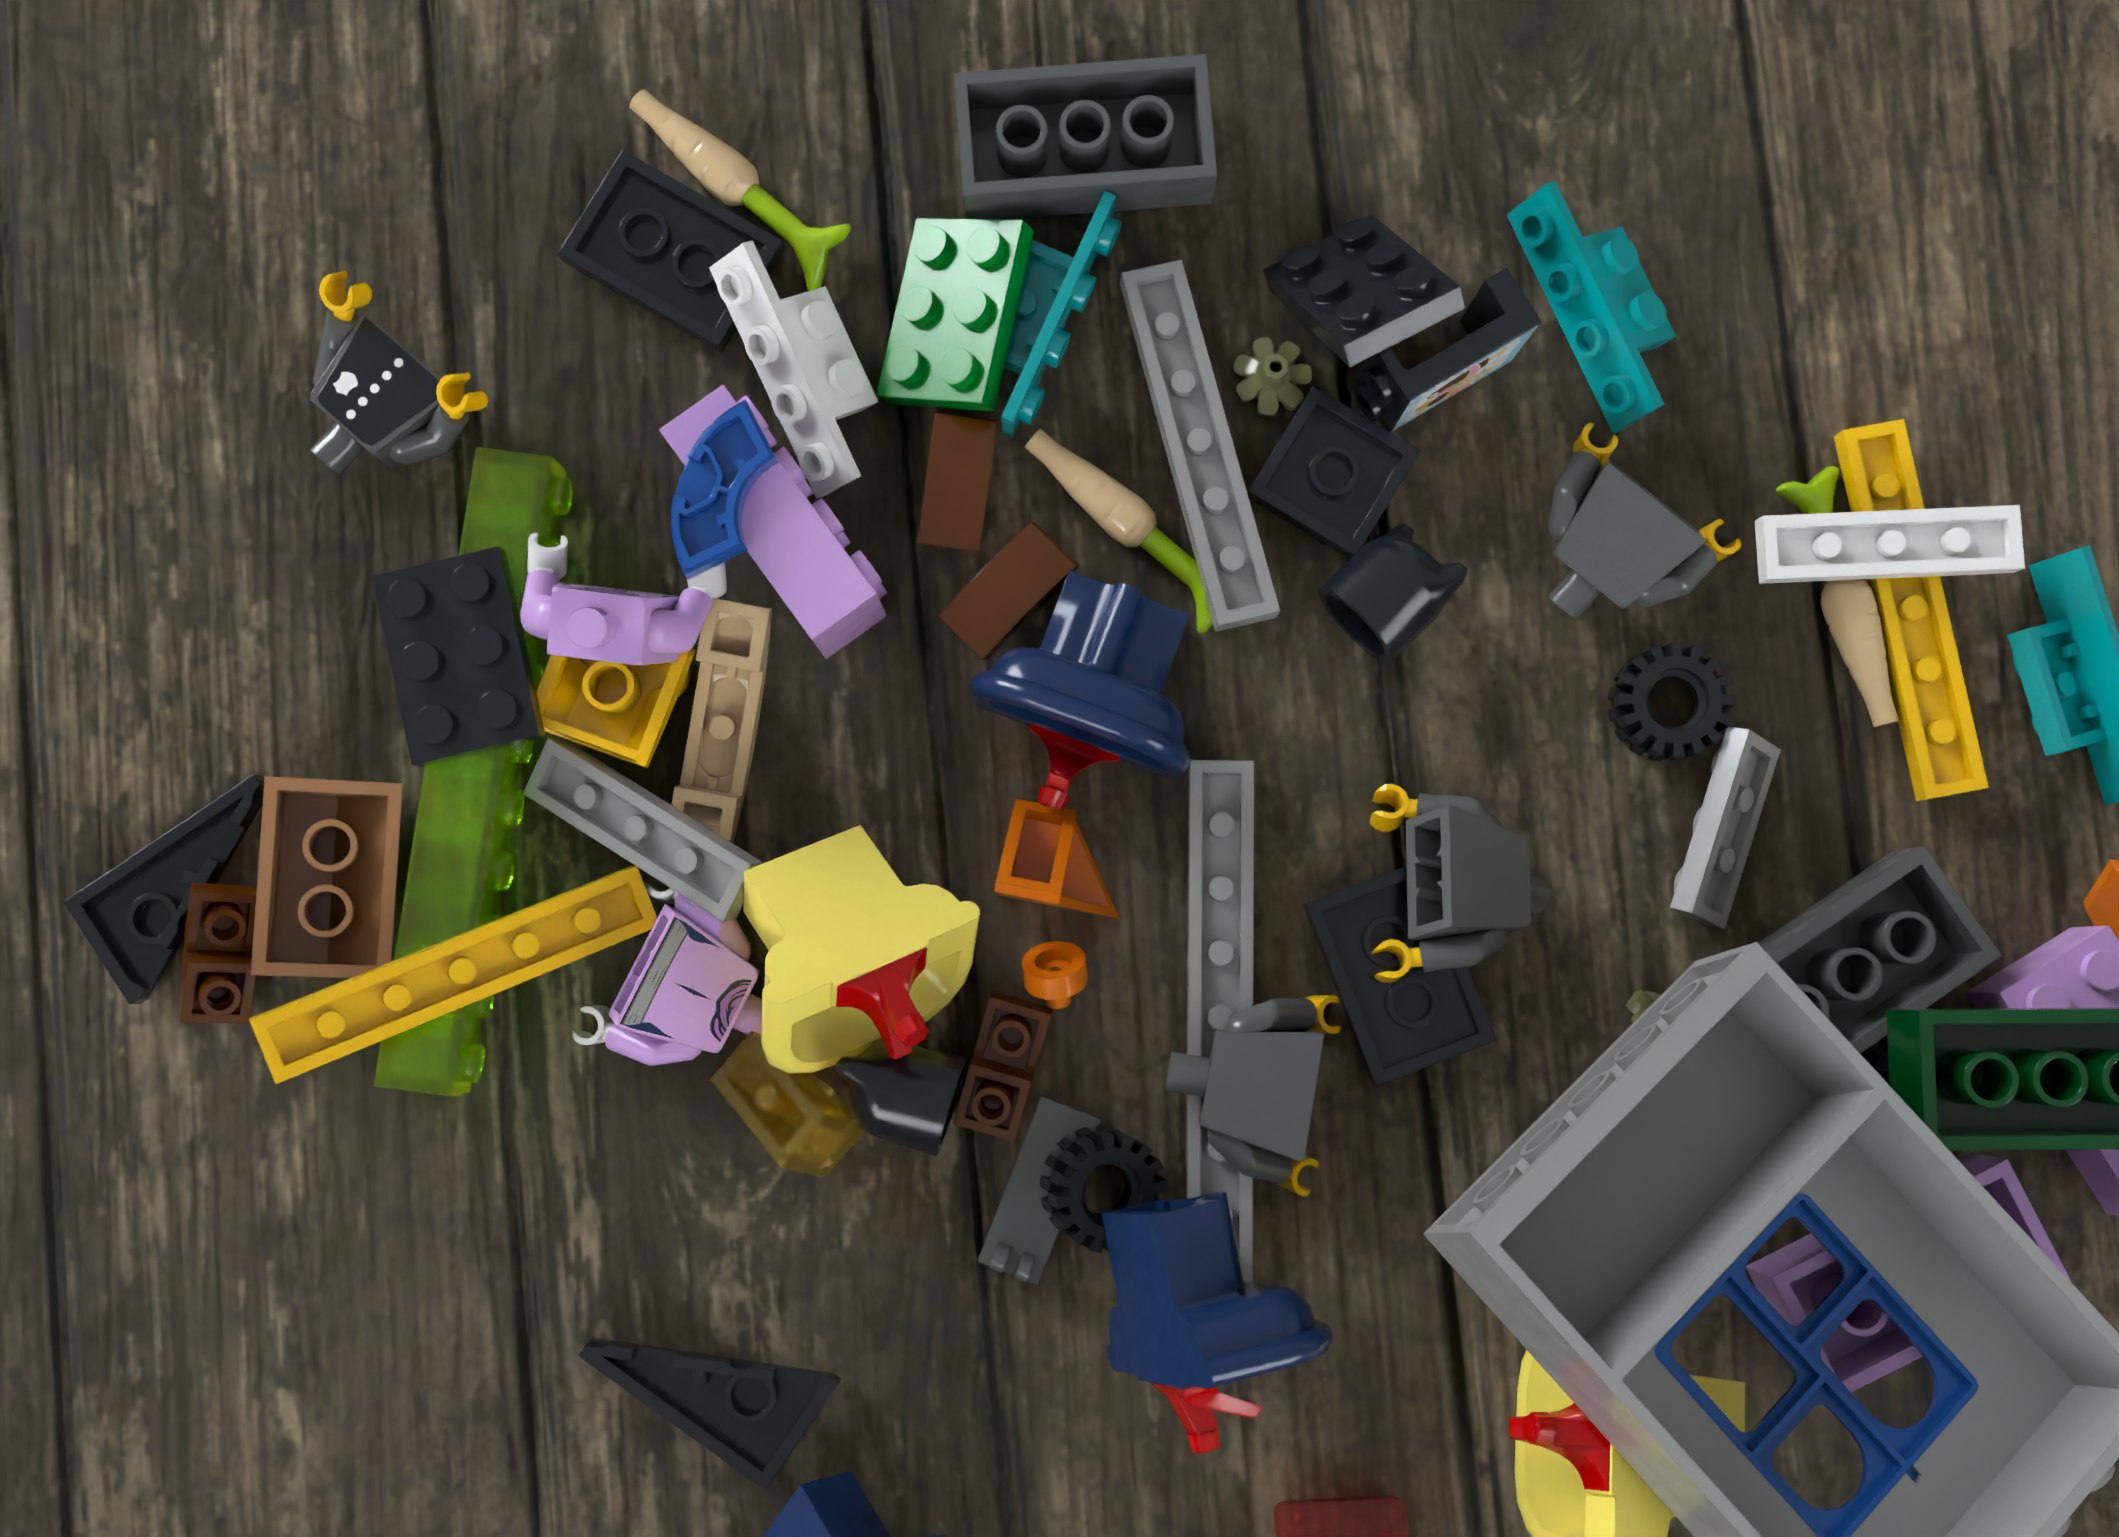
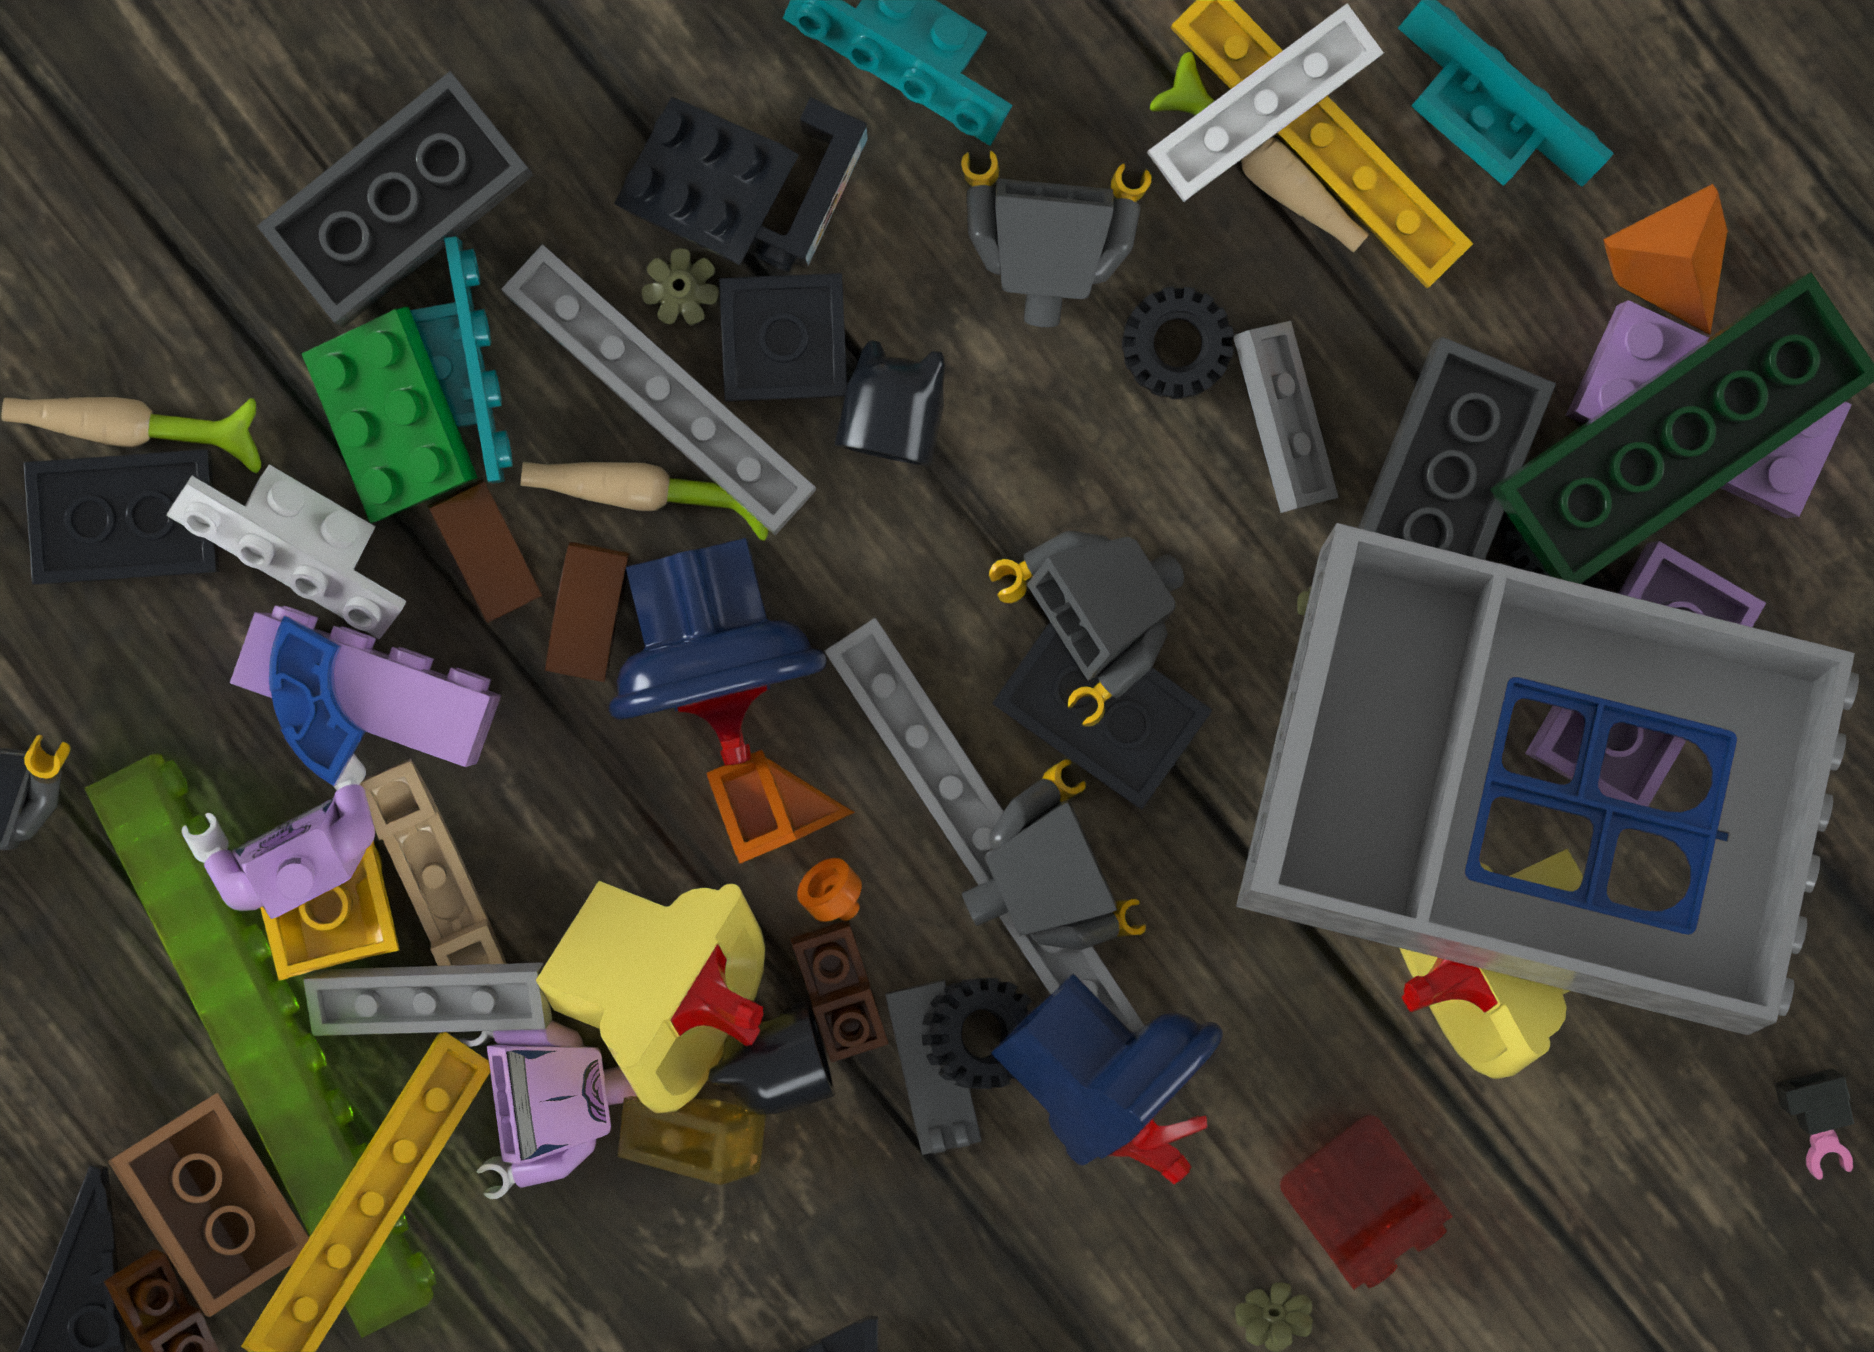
camera: 35 degrees left, 5 degrees up
black plate [372,546,546,767] -> none

